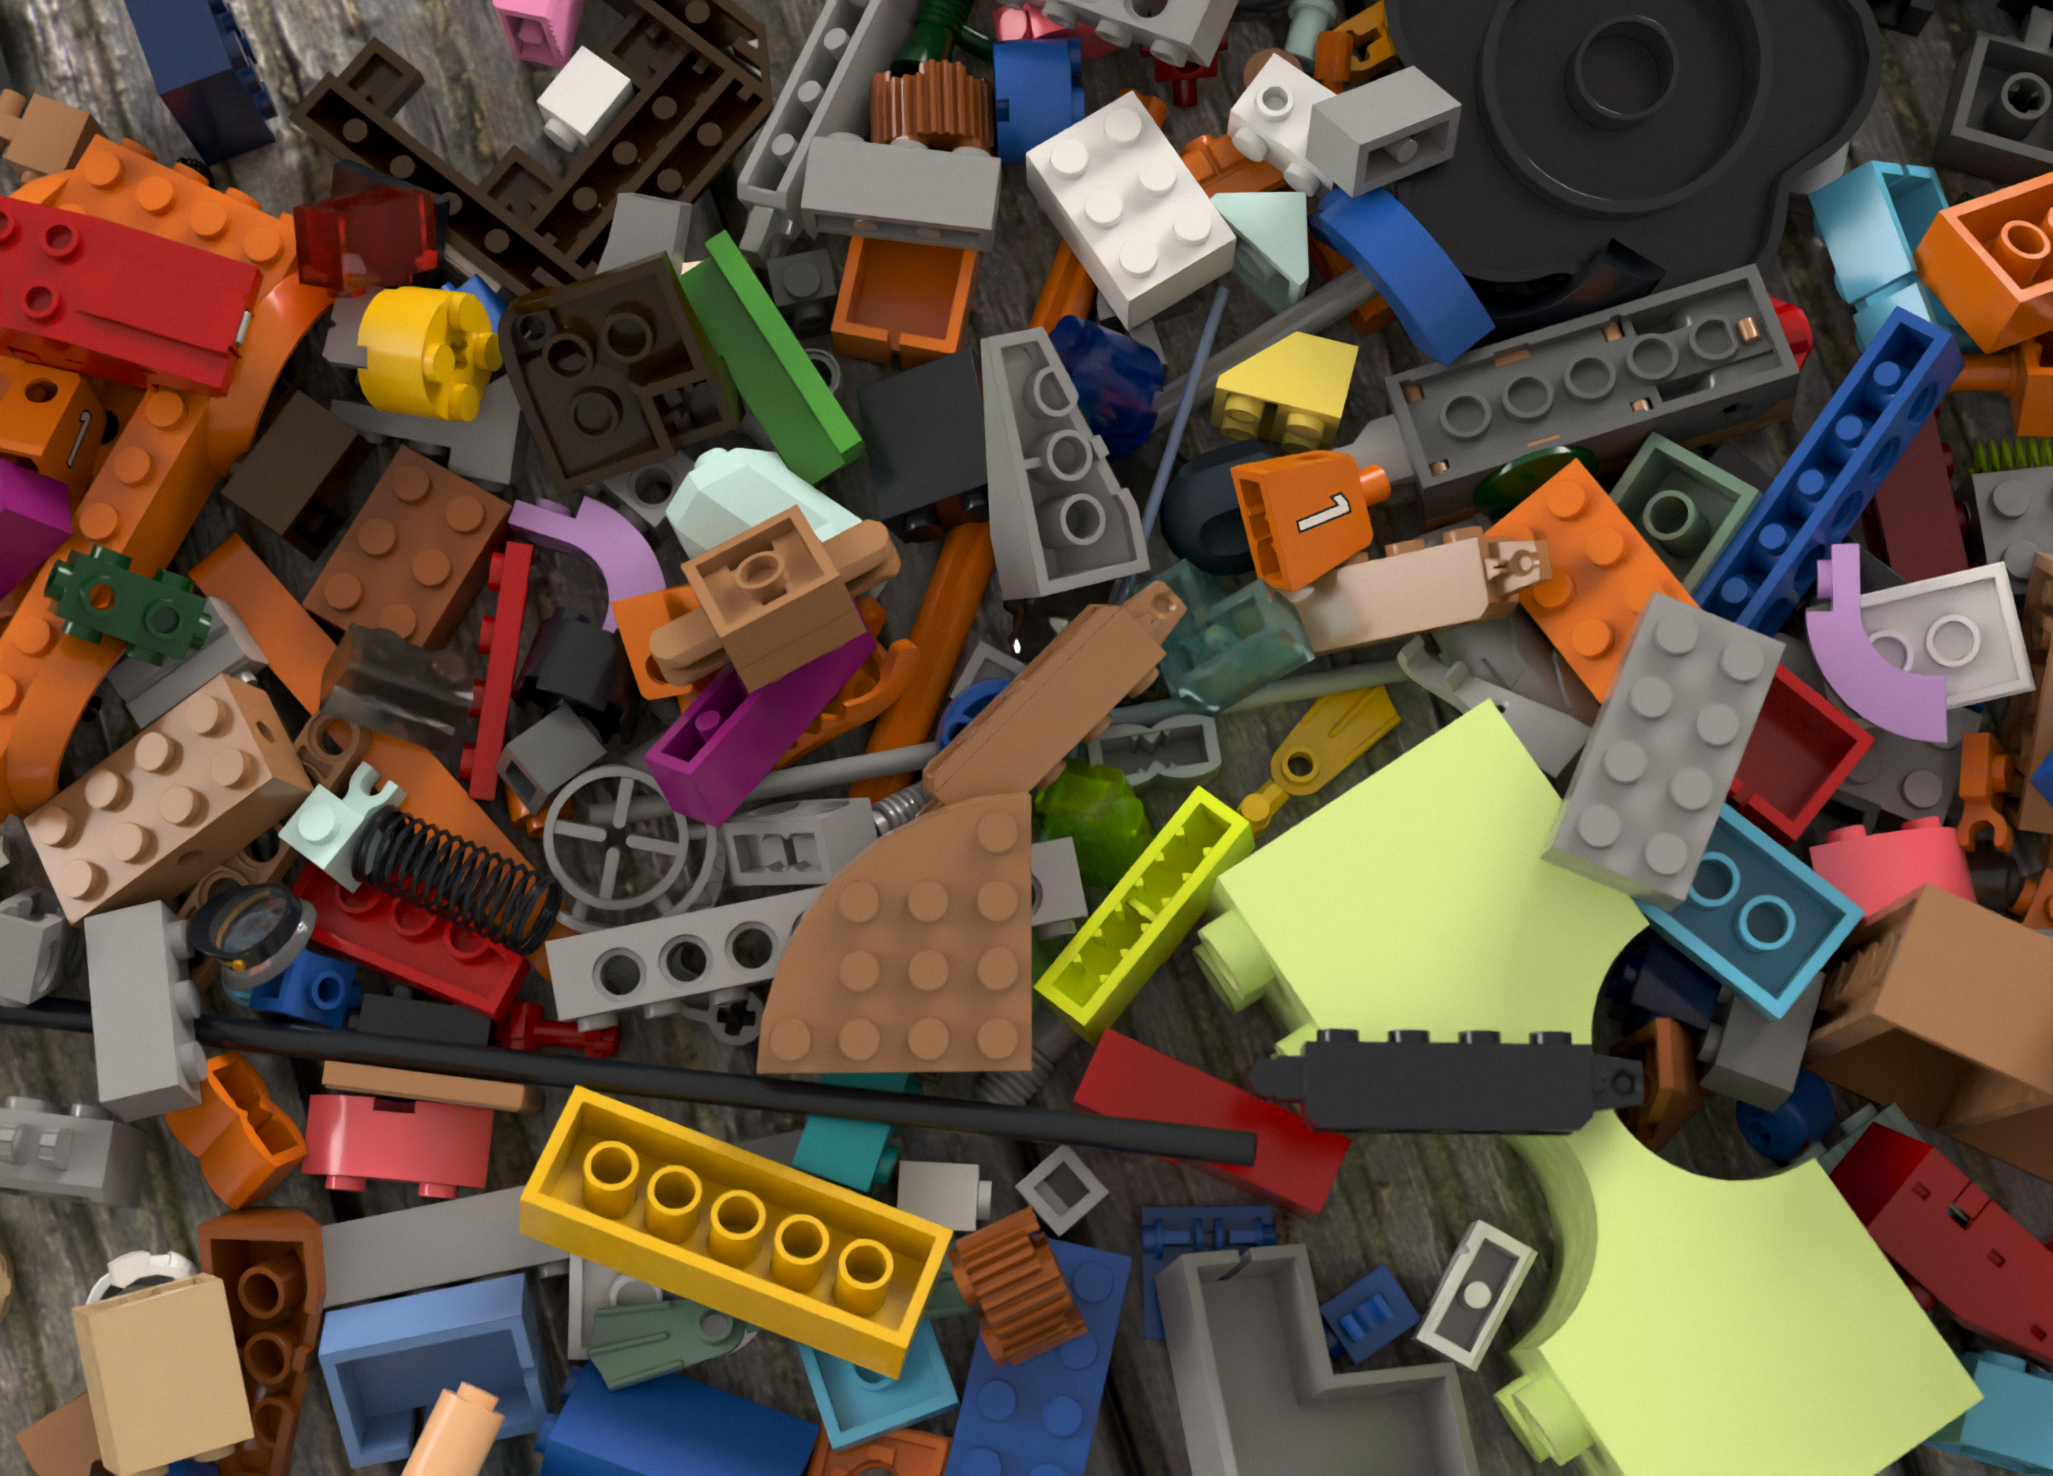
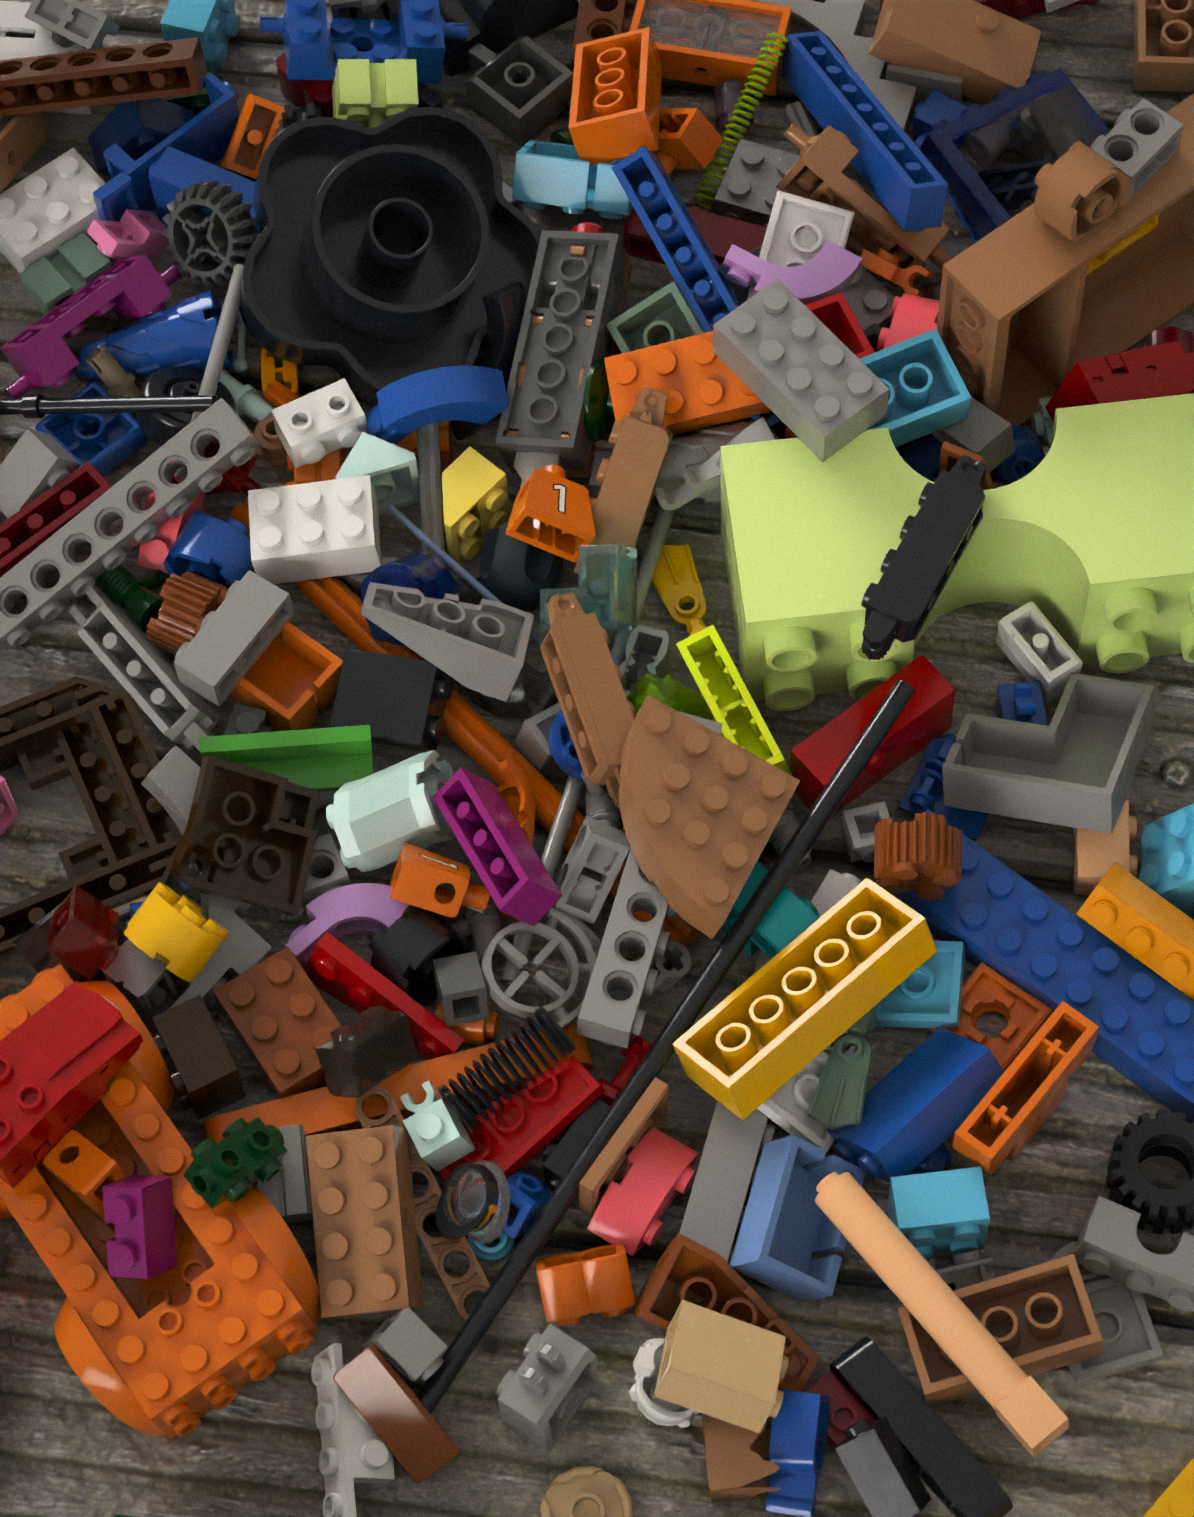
camera: 60 degrees left, 15 degrees down
light grey brick [84,900,207,1123] -> none
white brick [536,46,636,153] -> none
medium nougat brick [649,504,901,694] -> none
light grey brick [1306,66,1462,198] -> none

